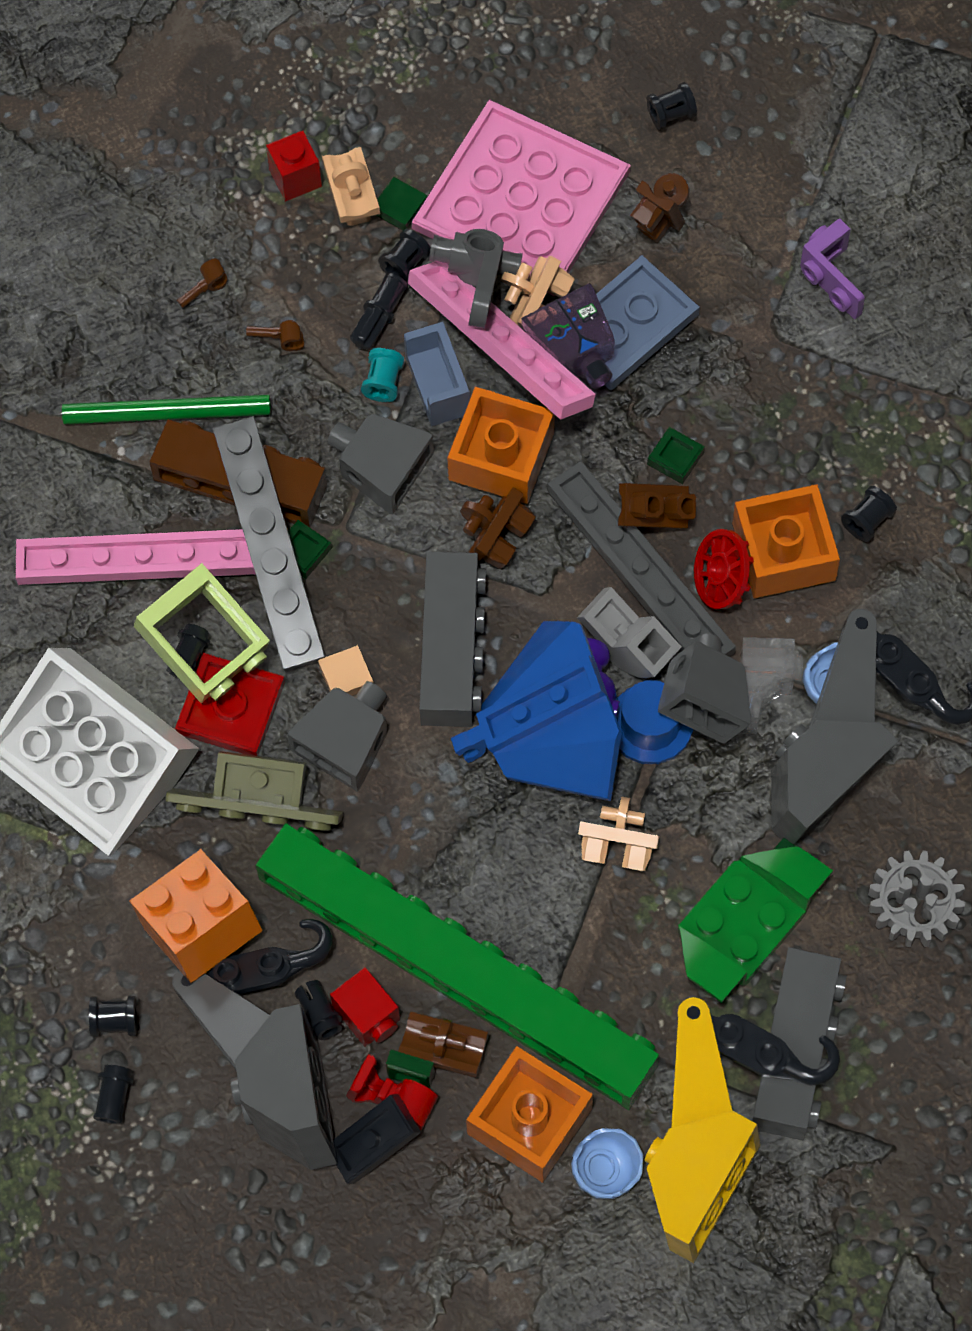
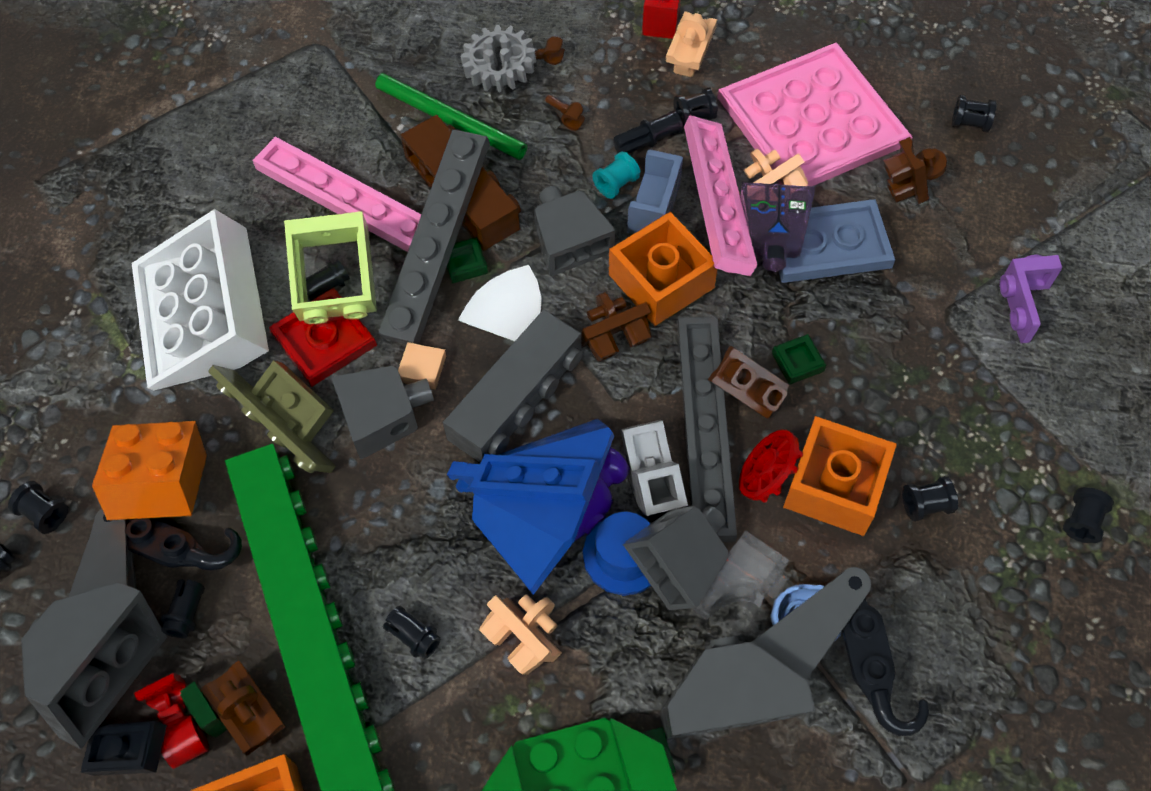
camera: 35 degrees right, 5 degrees down
red brick [330,967,400,1047] -> none
dark green tile [376,177,428,230] -> none
dark grey piece [429,229,523,329] -> none
none -> black pin [383,606,441,659]
none -> white sticker [458,265,541,341]
none -> light grey gear [461,25,536,92]

